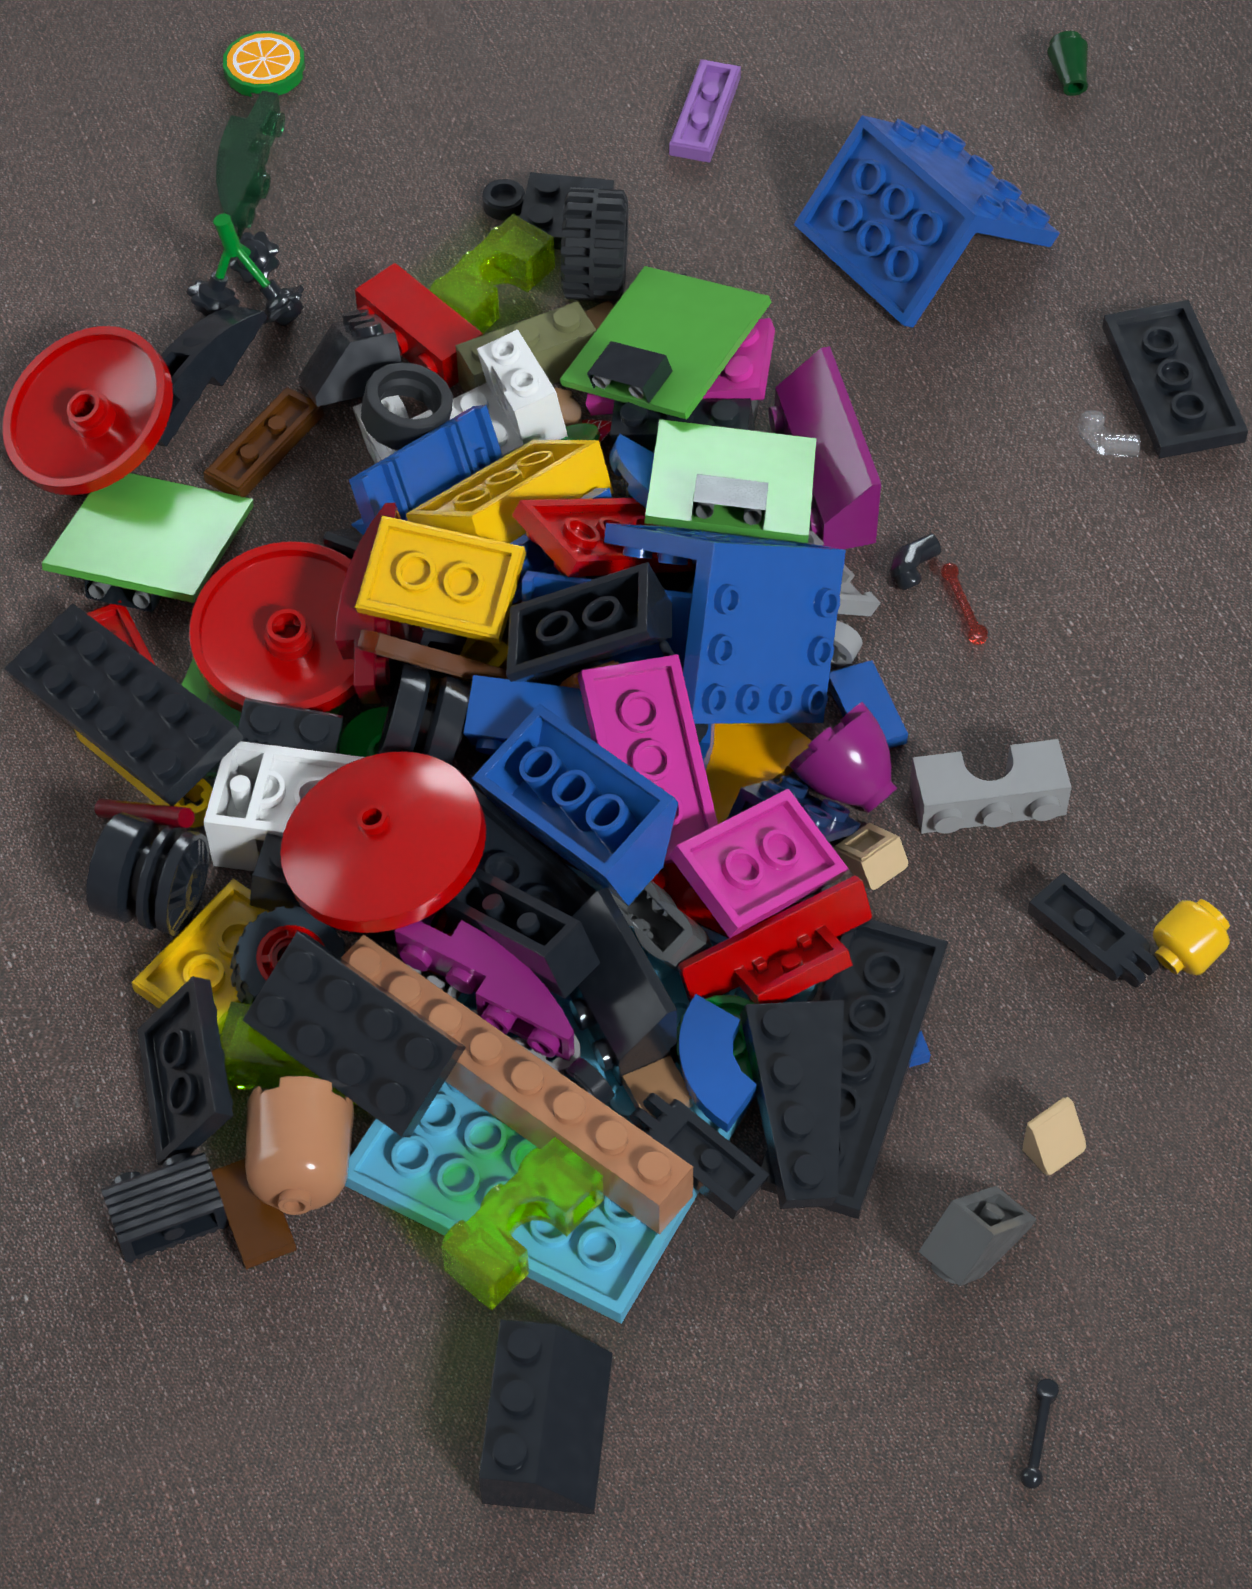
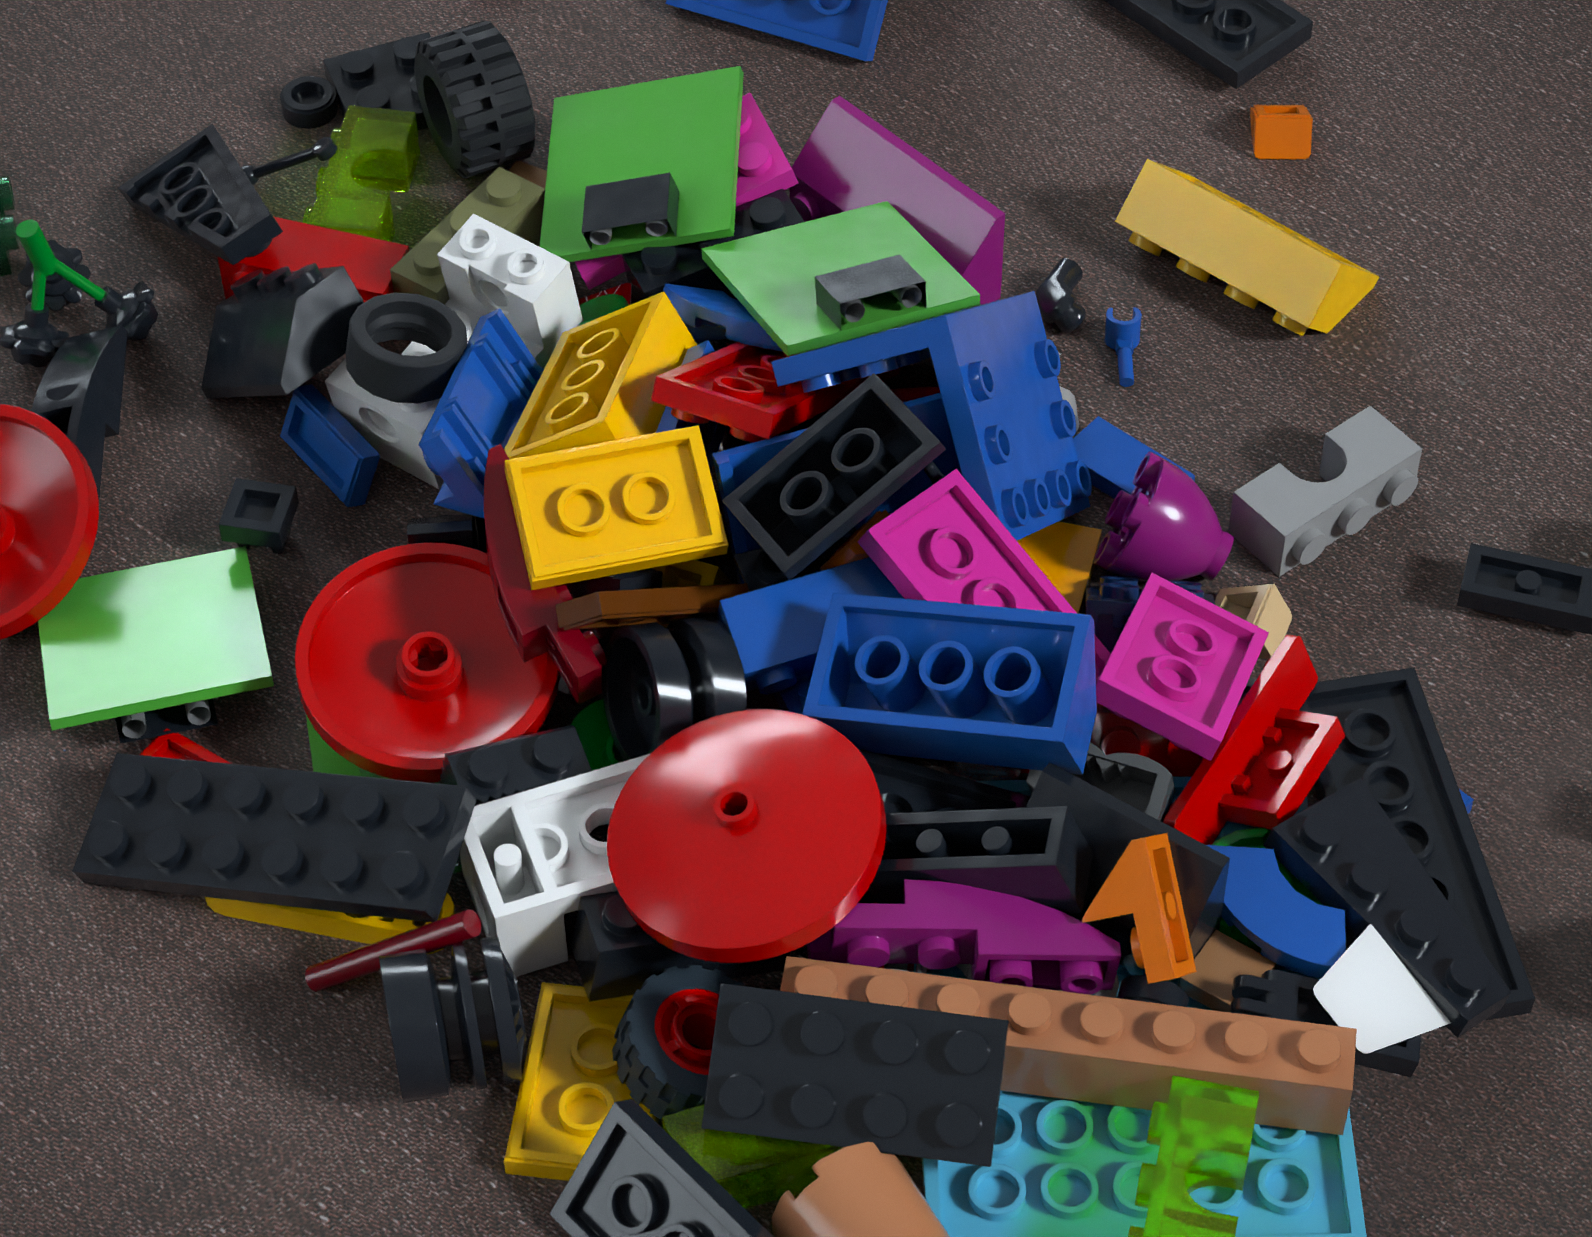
camera: 30 degrees left, 5 degrees down
reddish brown tile [203,387,324,497] -> none
clear red hinge [941,563,988,645] -> none
clear arm [1077,410,1140,457] -> none
none -> black wing [118,124,283,265]
none -> black tile [218,478,299,554]
none -> black hinge [241,136,338,185]
none -> blue tile [280,384,380,507]
none -> orange slope [1082,833,1197,984]
none -> blue hand [1104,307,1142,387]
none -> yellow slope [1115,159,1379,336]
none -> orange slope [1250,105,1313,159]
none -> white sticker [1313,924,1451,1054]

